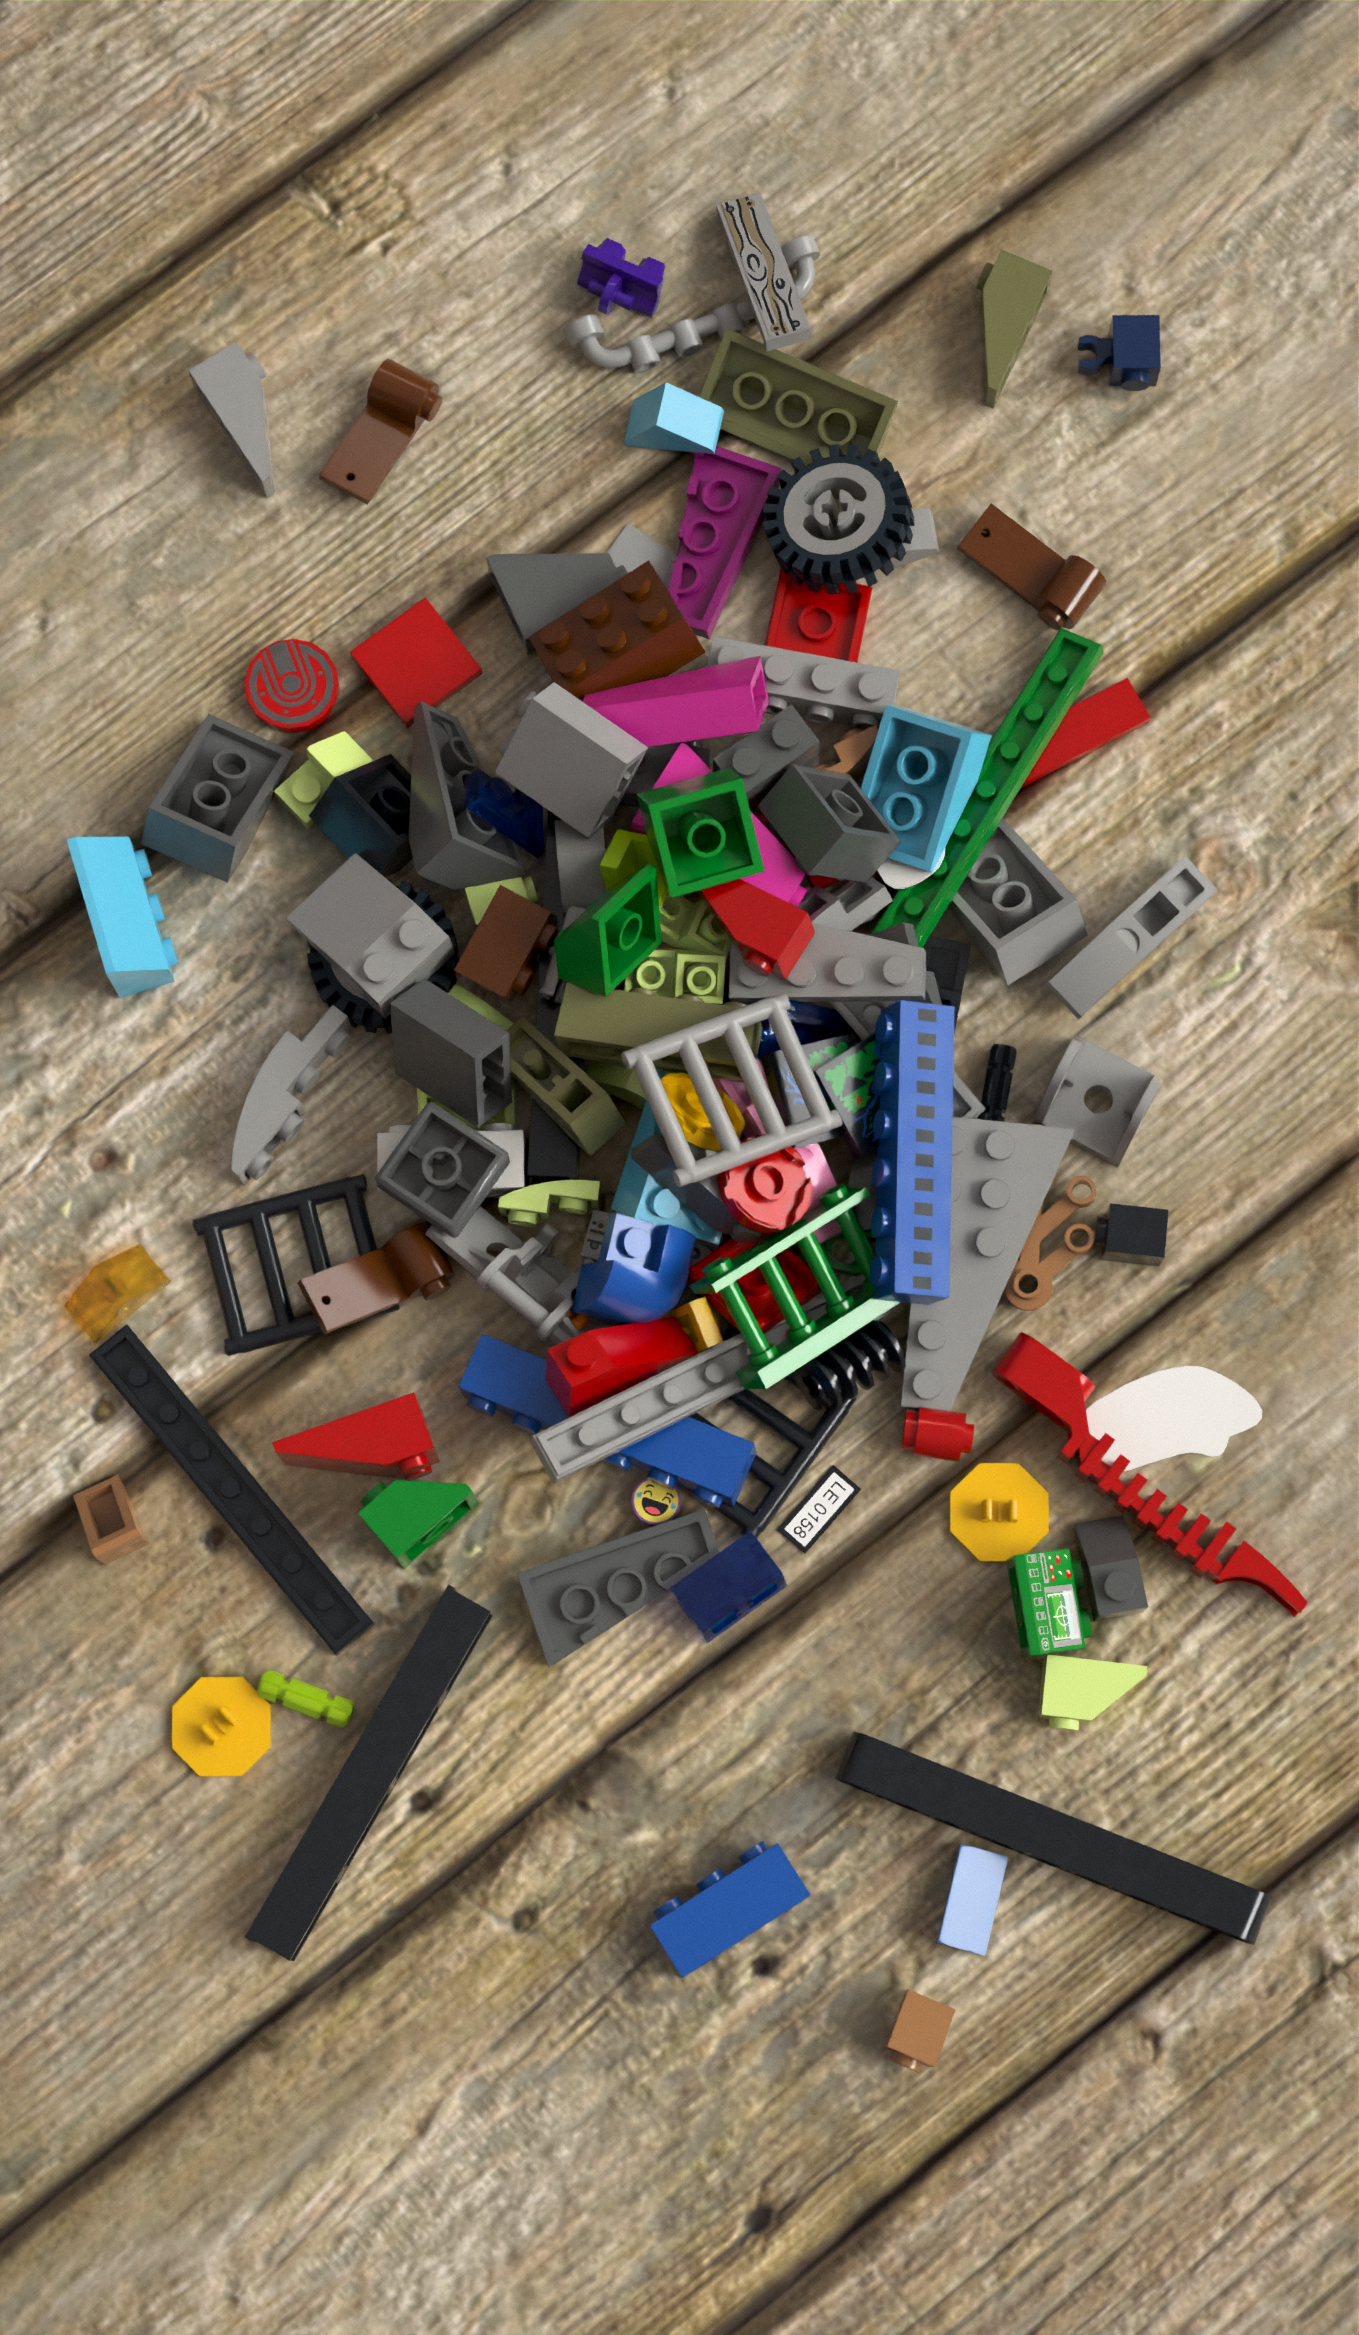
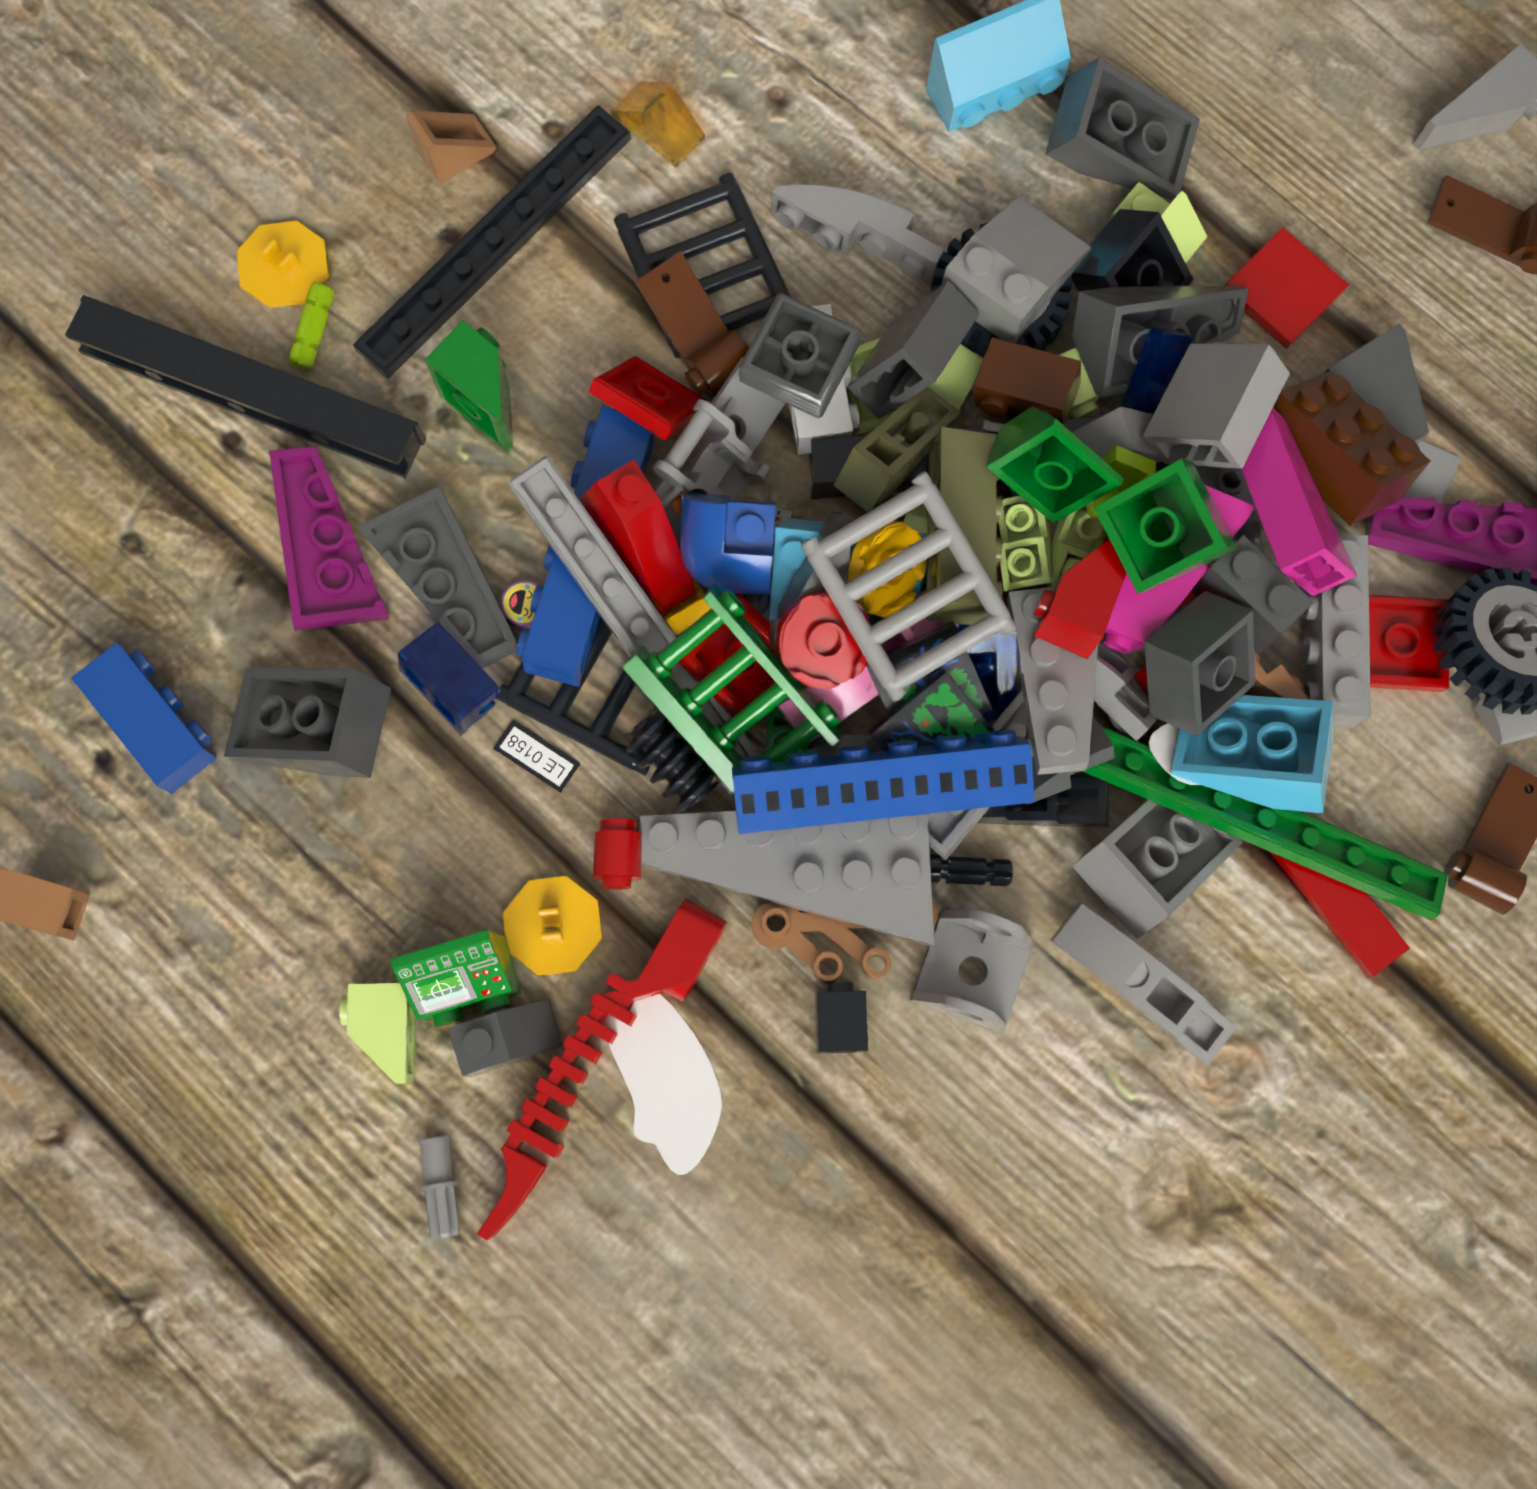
camera: 75 degrees right, 0 degrees up
tile [244,639,340,734] -> none
red slope [272,1392,440,1481] -> none
yellowish green slope [498,1180,602,1227] -> none
black beam [835,1732,1272,1945] -> none
slope [936,1844,1008,1956] -> none
none -> dark grey slope [224,667,391,778]
none -> magenta wing [269,446,389,631]
none -> light grey axle [418,1136,460,1239]
none -> red tile [588,356,707,441]

